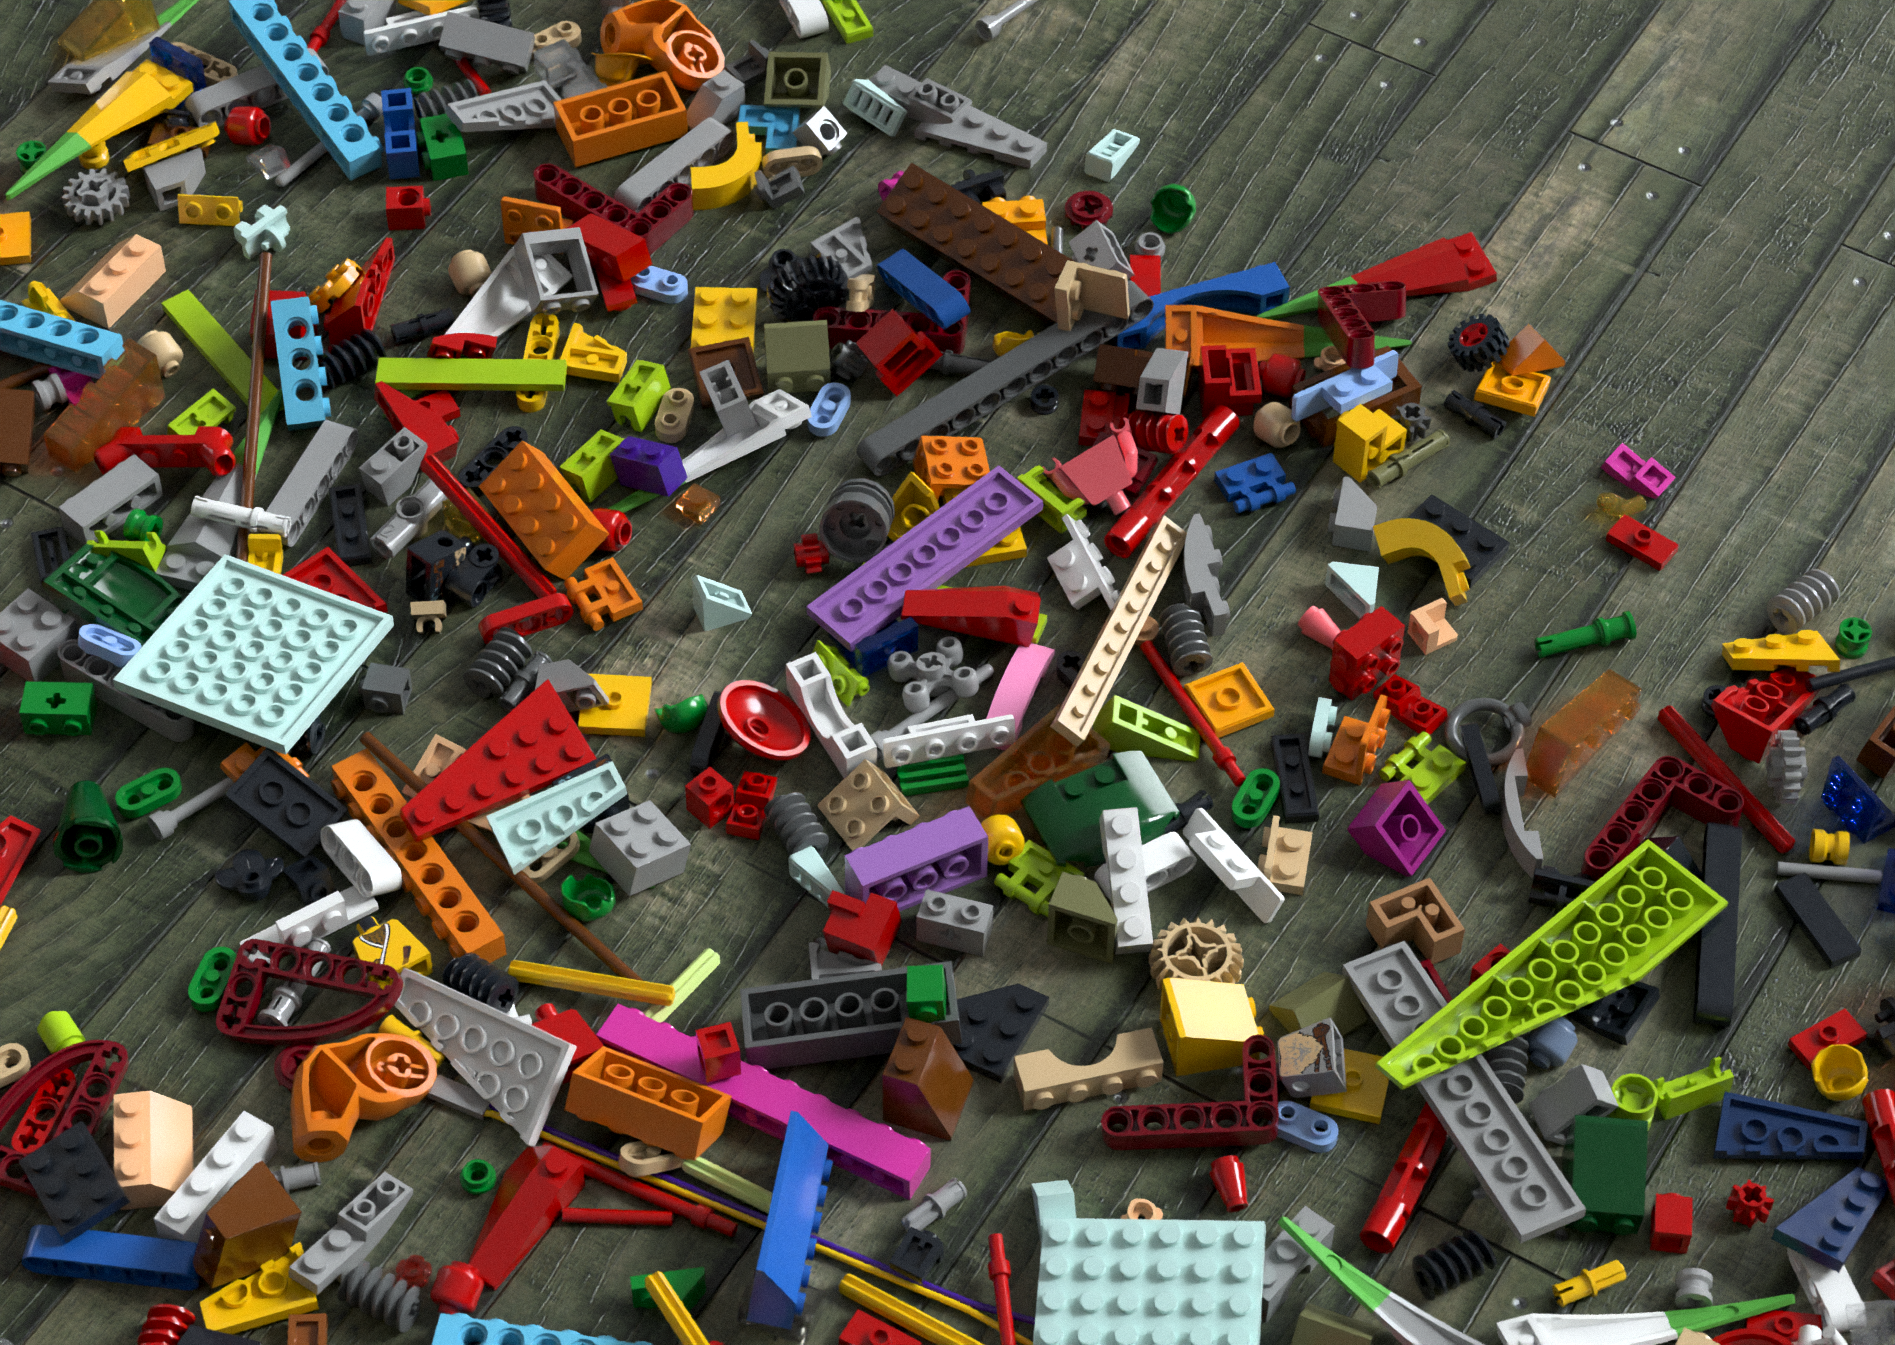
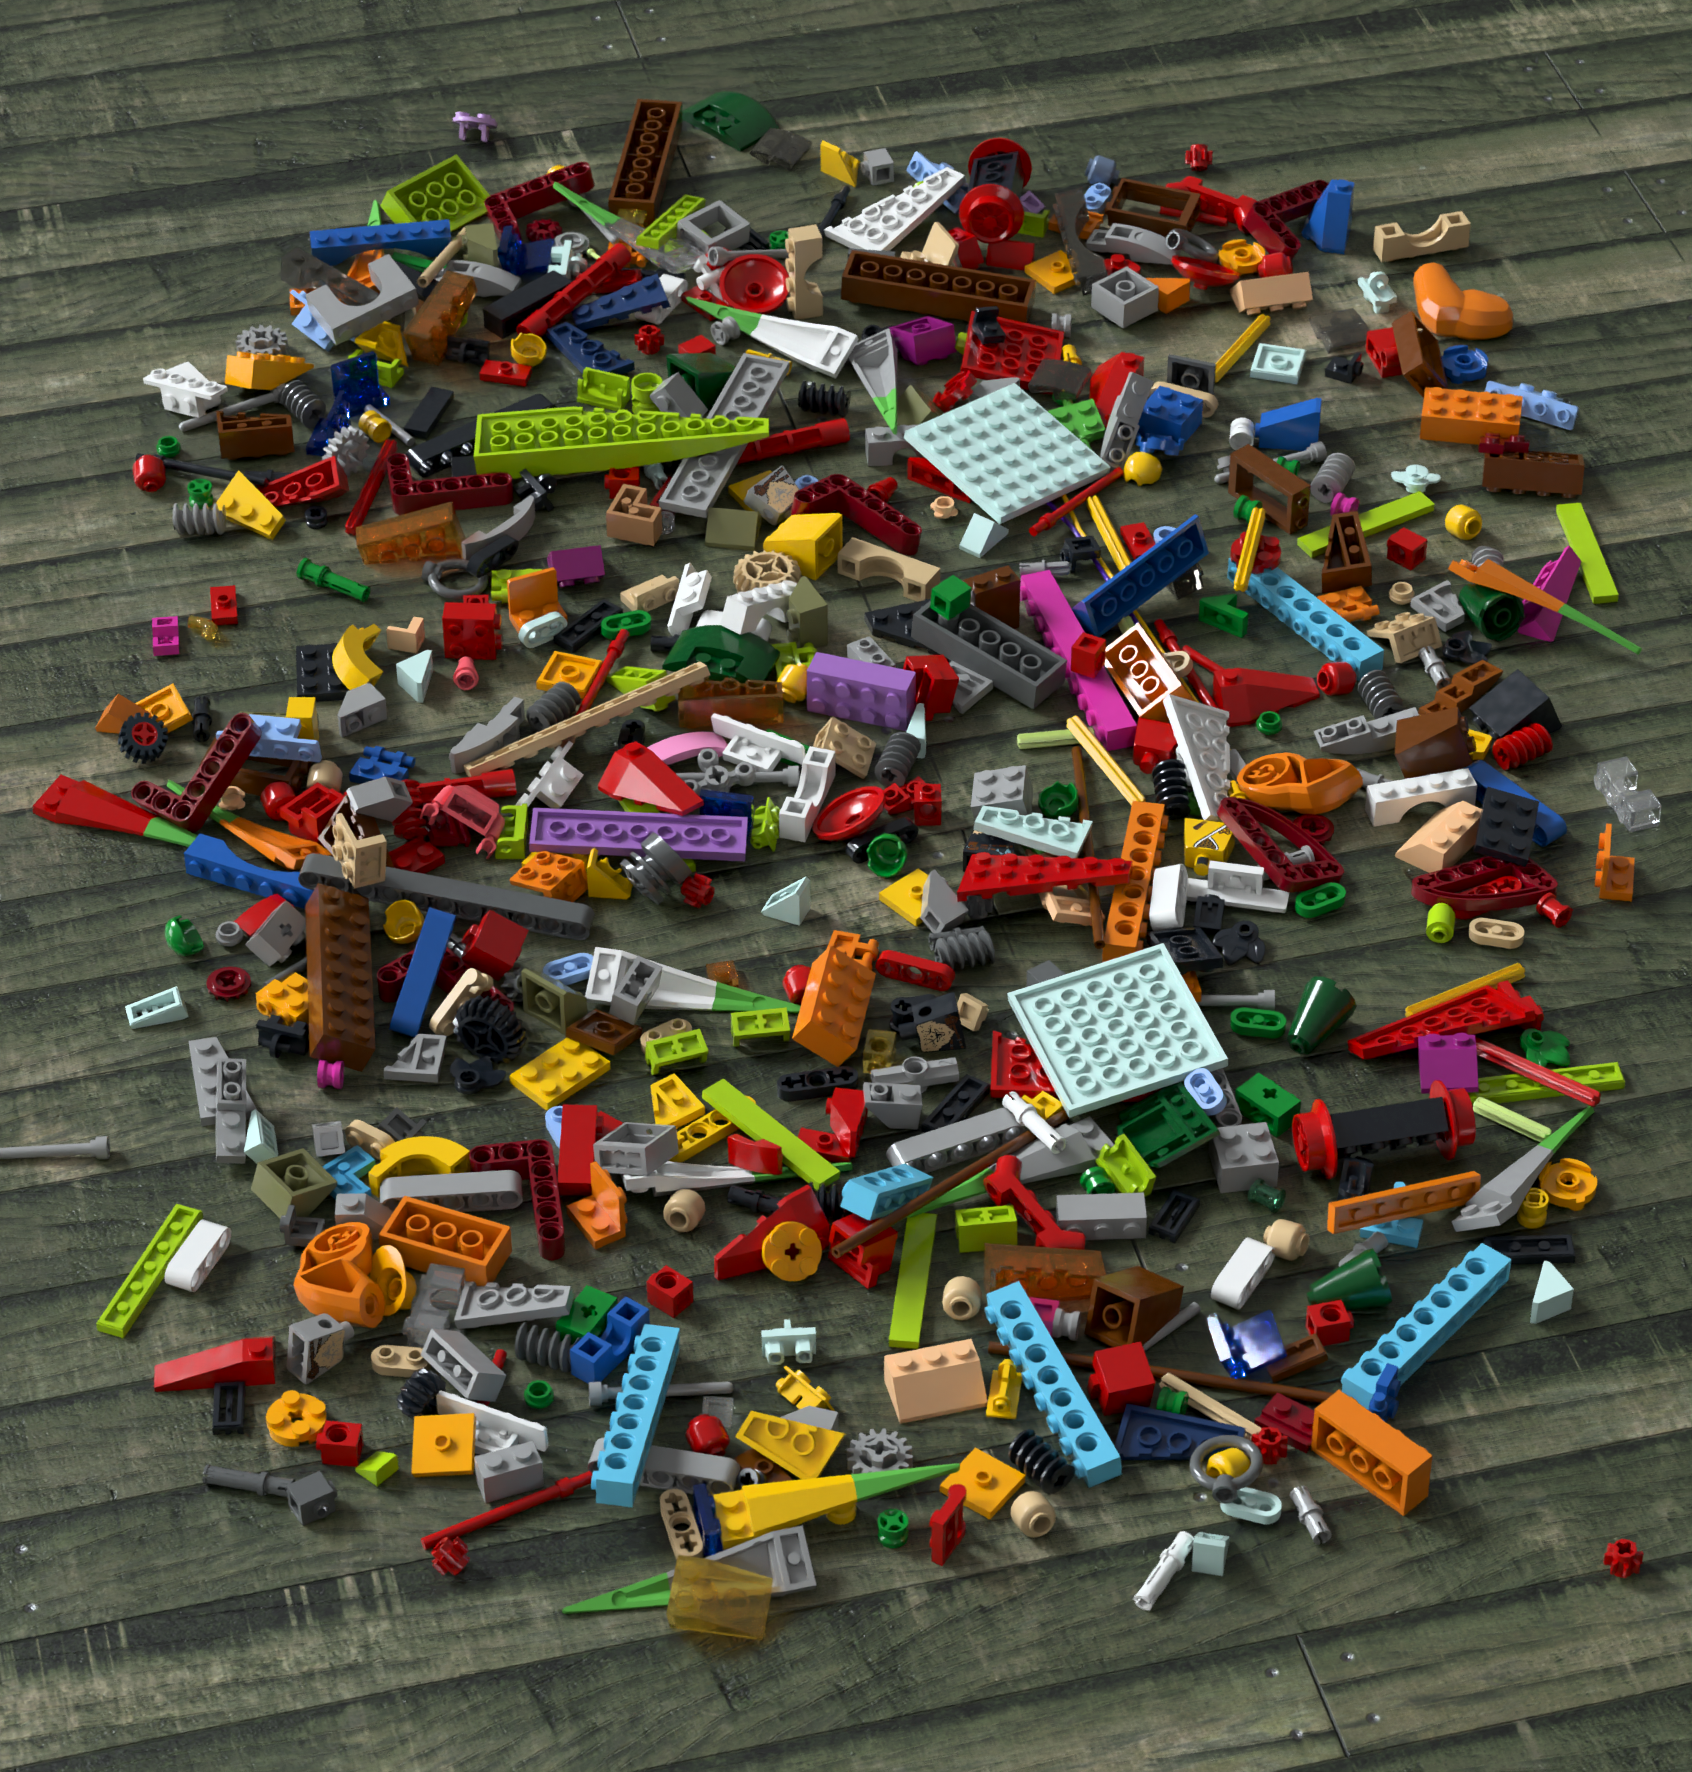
camera: 135 degrees left, 10 degrees down
clear red plate [396,1255,432,1290] -> none
red axle [420,454,557,599] -> none
dark purple brick [610,436,688,497] -> none

